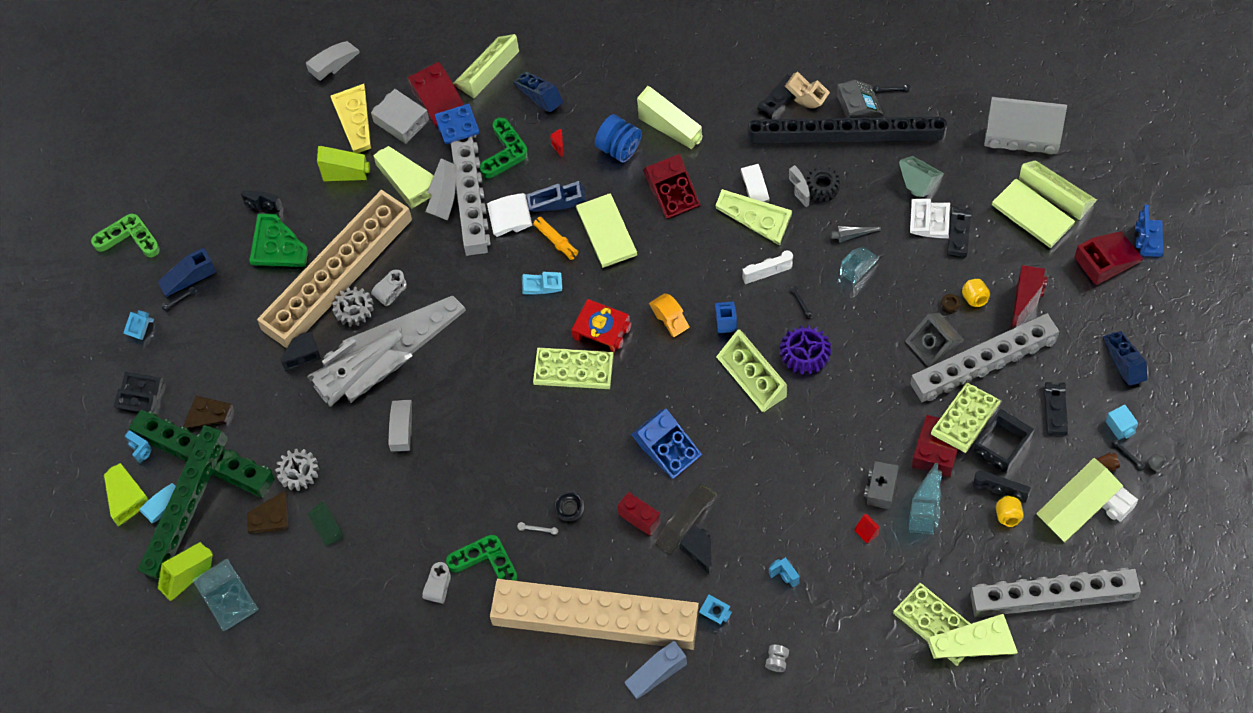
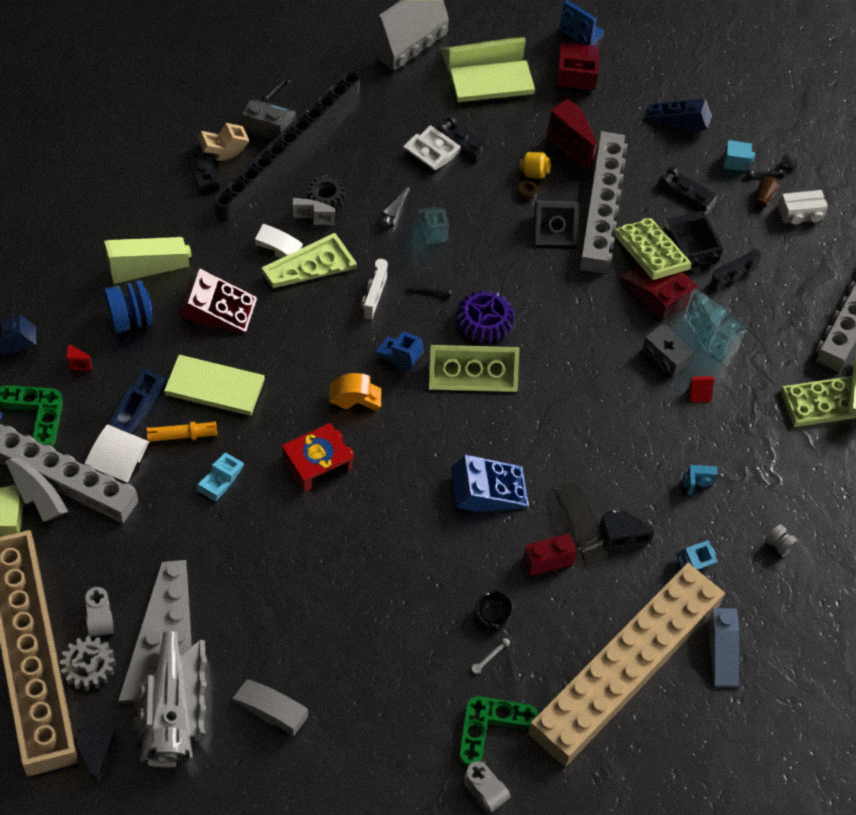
camera: 65 degrees left, 5 degrees down
yellowish green tile [533,348,614,389] -> none
sand green slope [899,156,944,197] -> none
yellow head [995,496,1024,527] -> none
yellowish green slope [1036,458,1123,542] -> none

